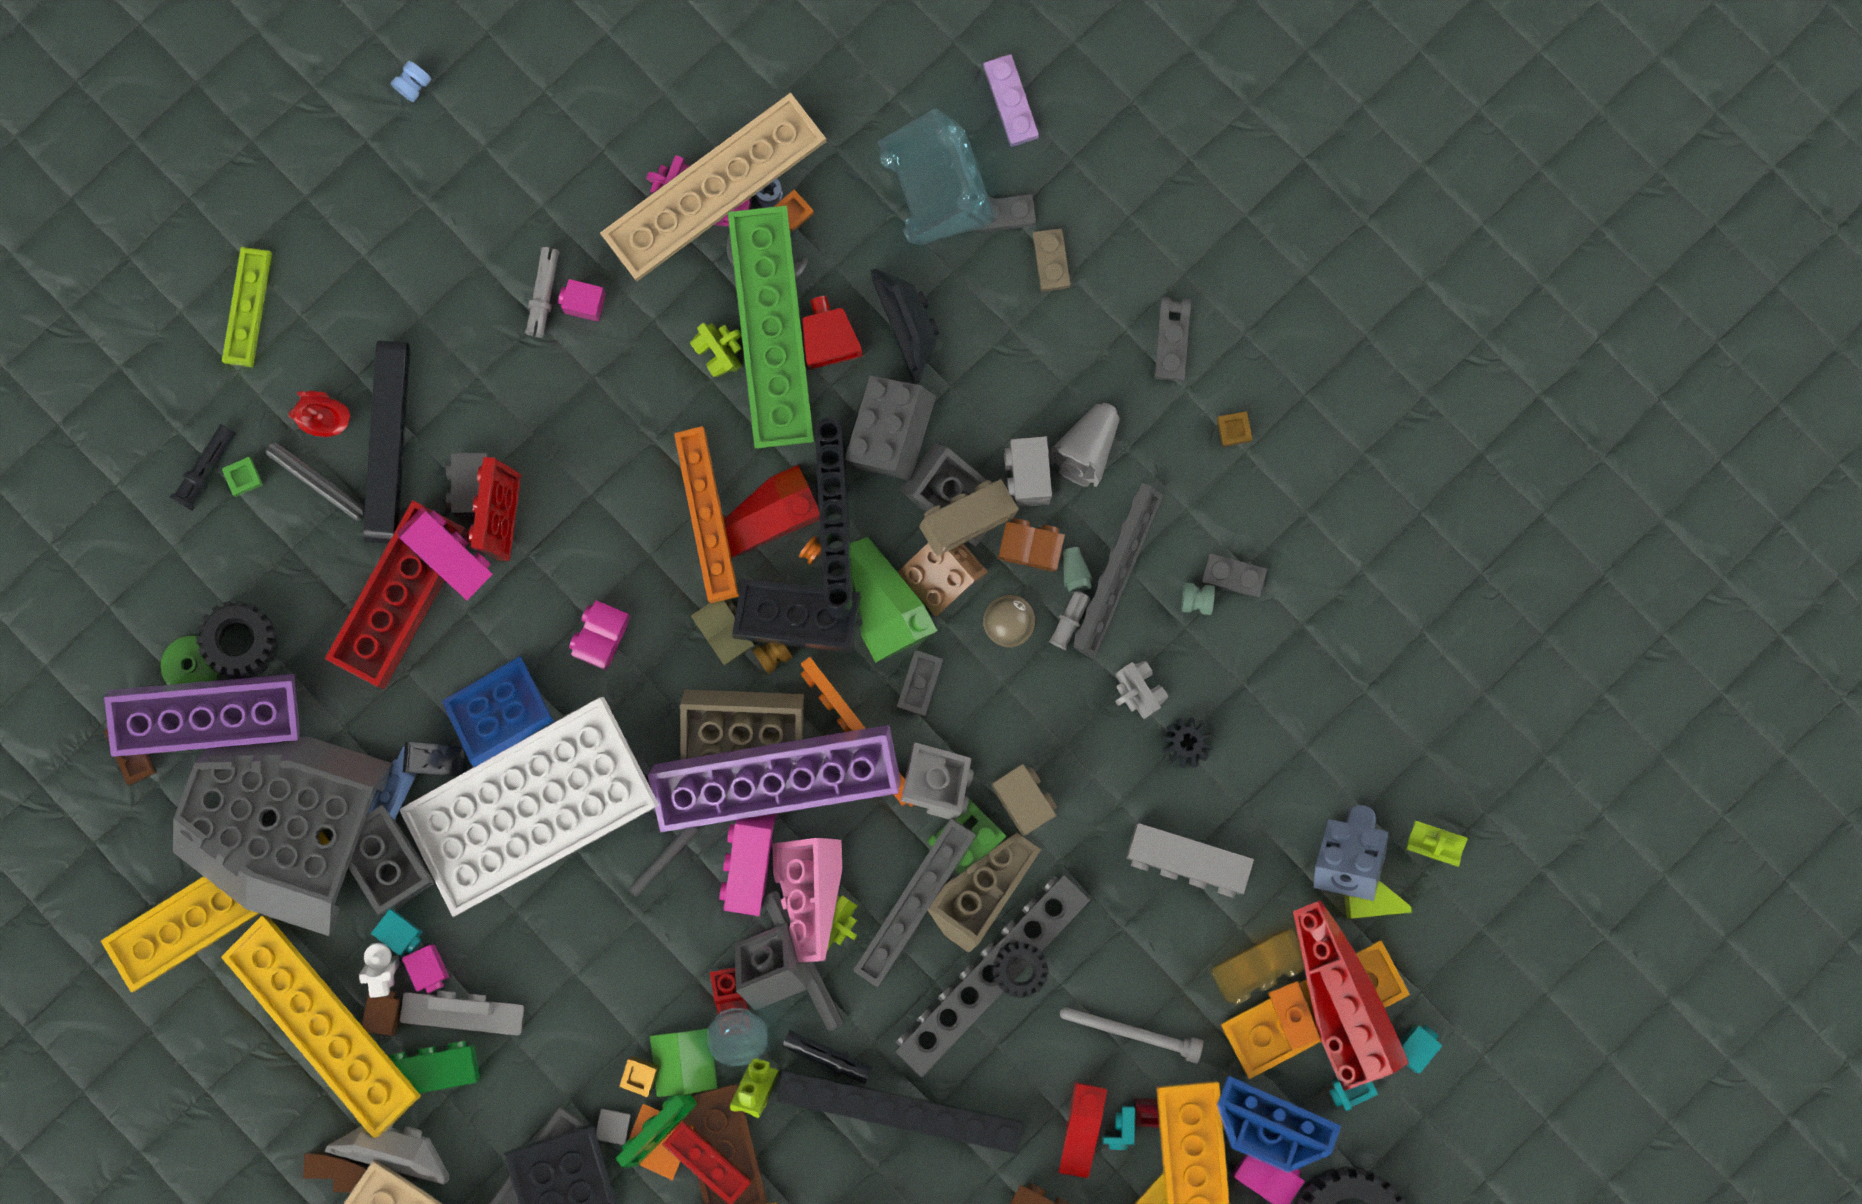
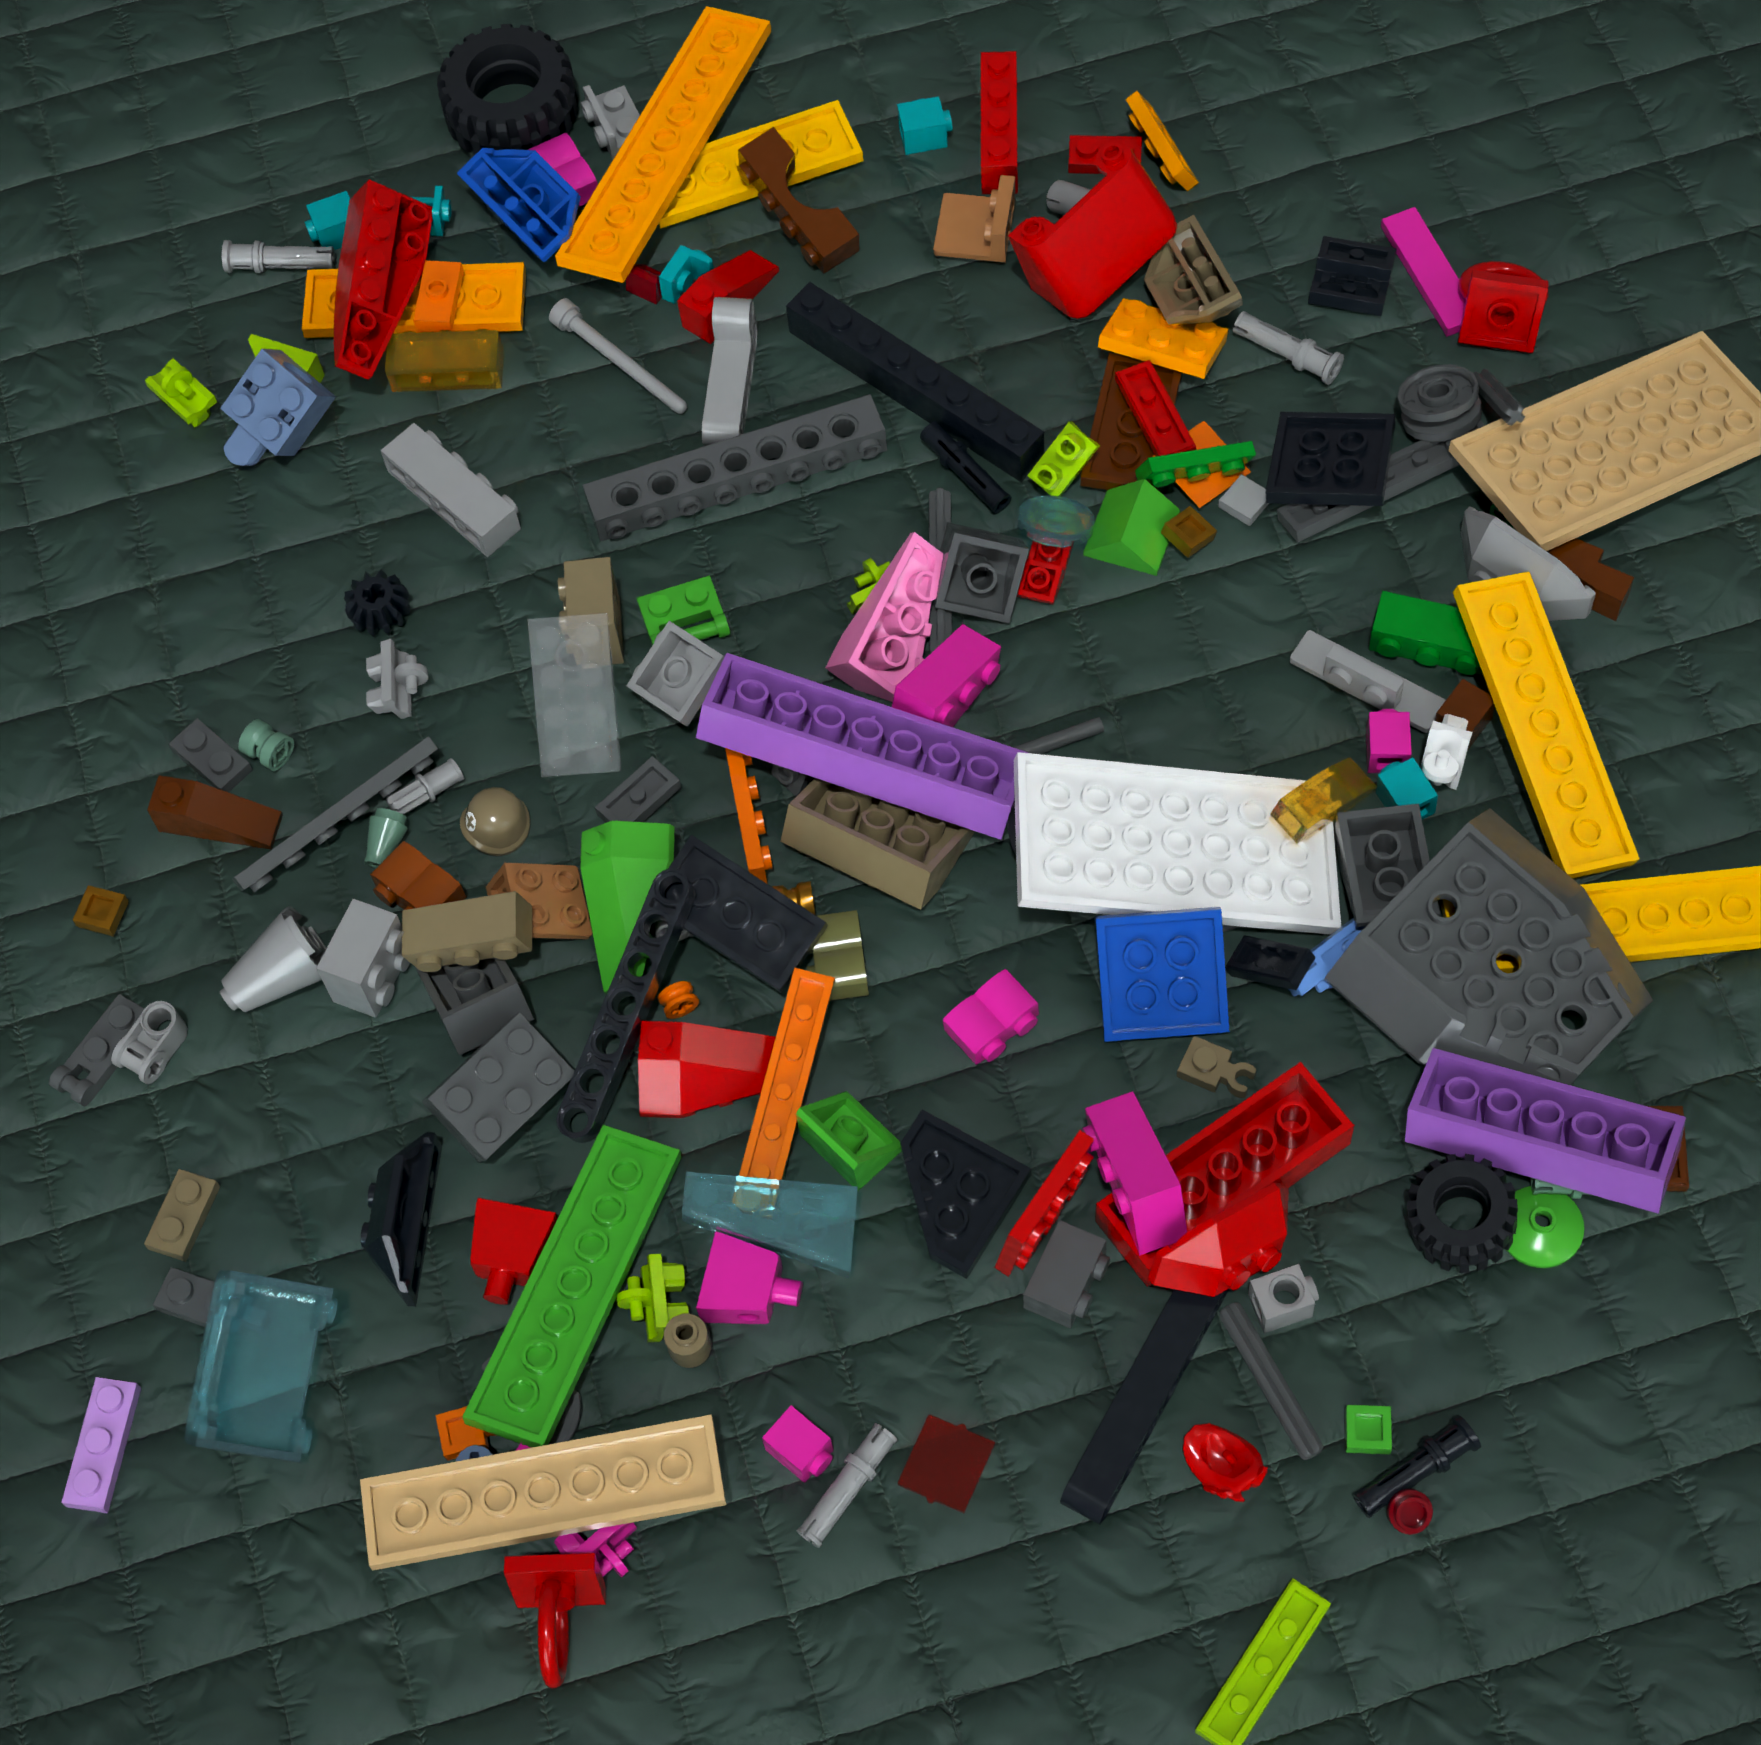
camera: 145 degrees left, 20 degrees down
dark grey plate [853,818,977,988] -> none
dark tan wedge [928,833,1041,953] -> none
black tyre [993,942,1048,998] -> none
none -> light grey piece [111,1001,188,1085]
none -> reddish brown slope [147,775,283,850]
none -> light grey pin [222,240,335,273]
none -> red tile [504,1553,606,1689]
none -> clear plate [527,613,622,777]
none -> dark tan brick [664,1313,711,1368]
none -> clear light blue wedge [682,1171,858,1279]
none -> dark pink torso [696,1232,803,1324]
none -> light grey beam [702,297,757,445]
none -> bright green slope [796,1091,901,1191]
none -> clear red piece [898,1414,995,1514]
none -> black plate [900,1109,1031,1279]
none -> red wedge [1148,1182,1289,1297]
none -> dark tan plate [1177,1036,1256,1098]
none -> light grey brick [1248,1264,1319,1334]
none -> clear yellow slope [1270,757,1377,844]
none -> dark red plate [1387,1489,1433,1535]

